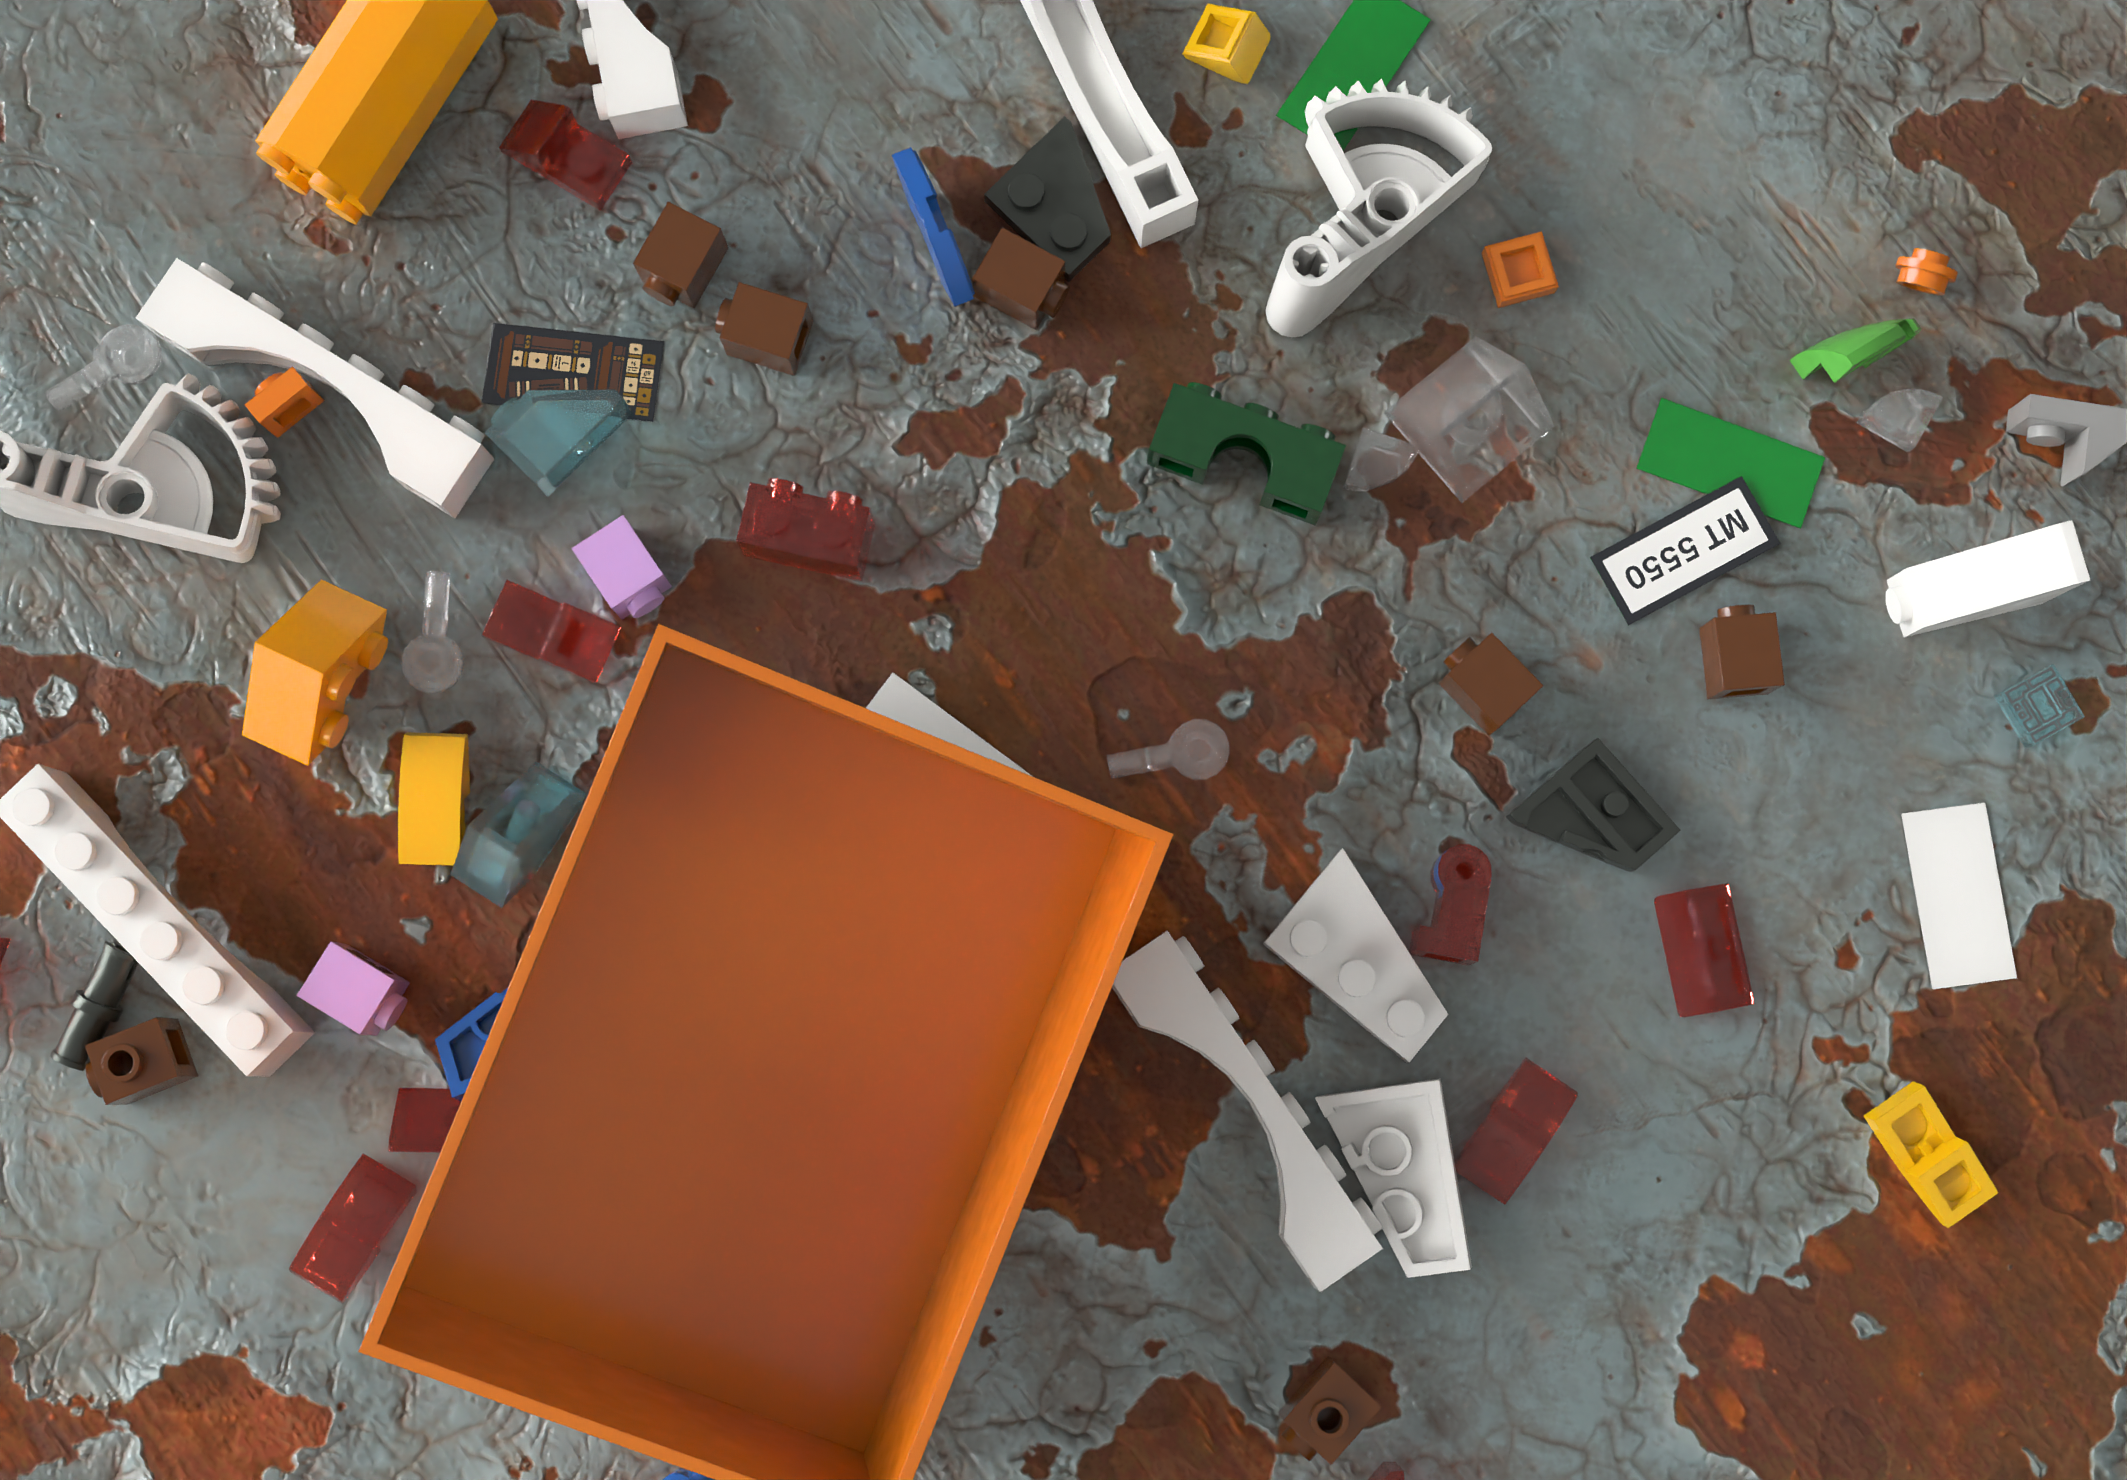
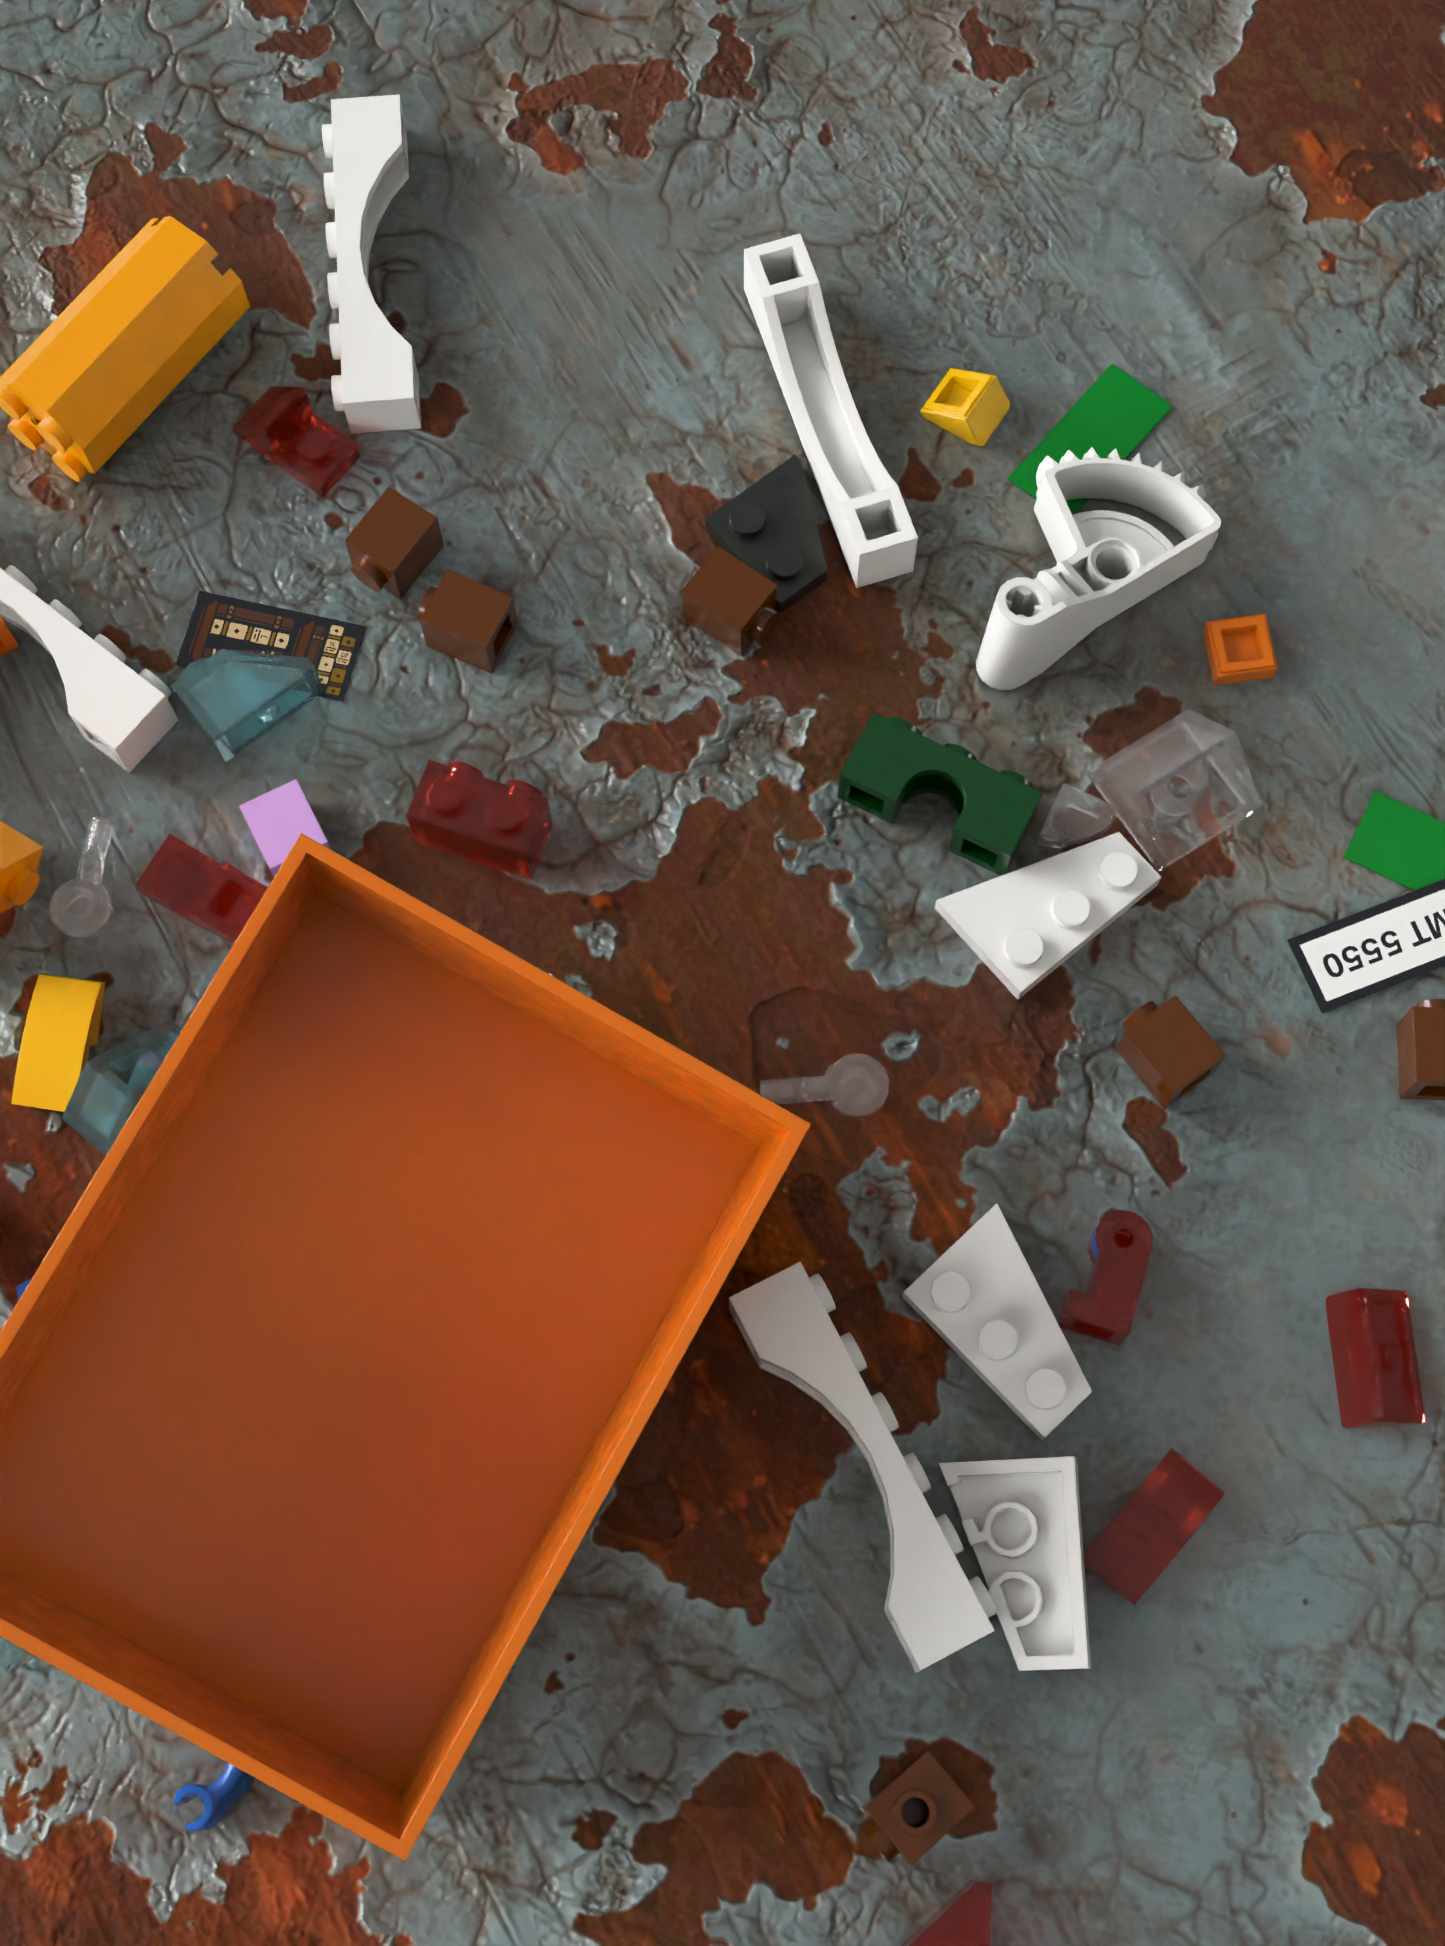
camera: 10 degrees right, 10 degrees down
blue tile [892,147,975,307] -> none
pearl dark grey wing [1506,738,1681,872] -> none
none -> white wing [935,832,1161,1000]

